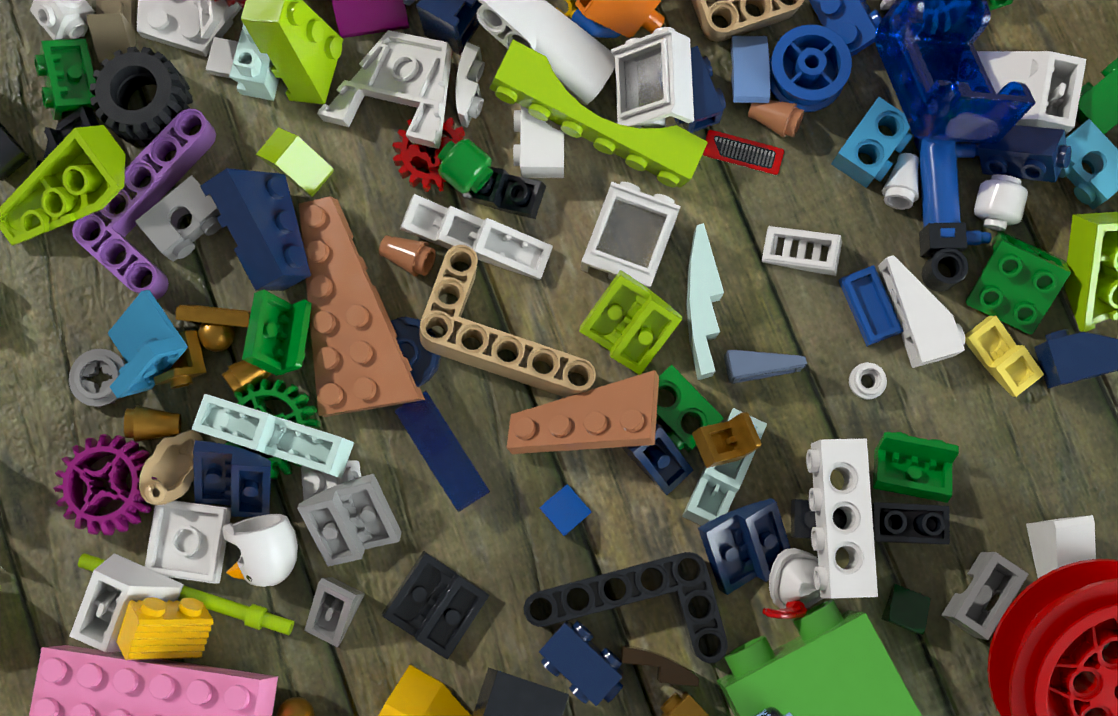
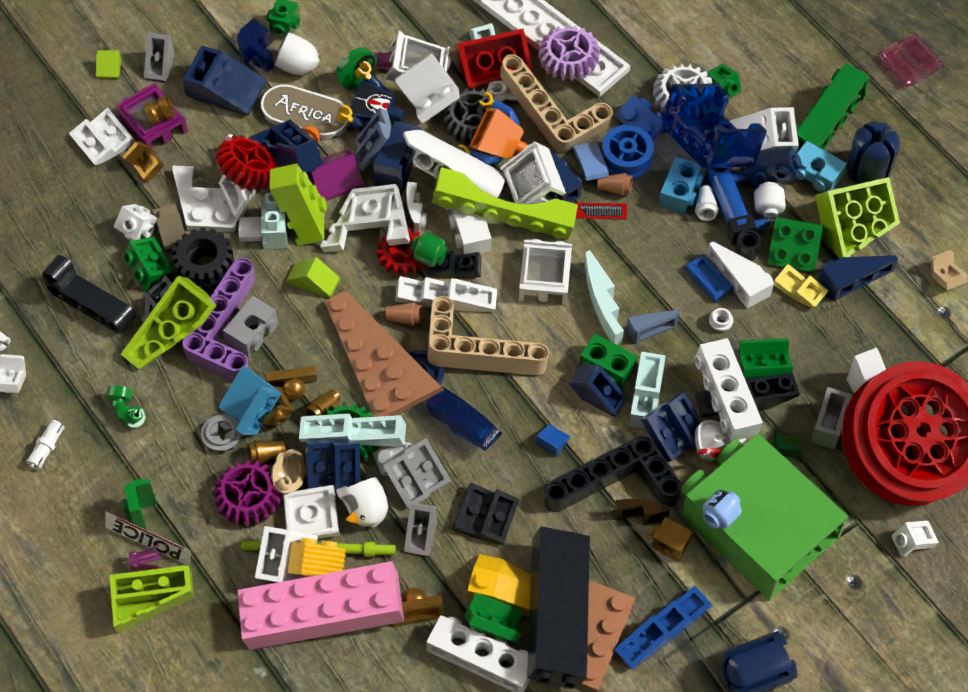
camera: 20 degrees left, 20 degrees down
dark blue wedge [200,168,311,291] -> none
green bracket [242,289,312,376] -> none
nougat wing [507,370,659,454] -> none
dark blue brick [539,620,624,706] -> none
lime slope [579,270,682,375] -> none
pearl gold bracket [692,412,762,468] -> none
white slope [762,226,842,276] -> none

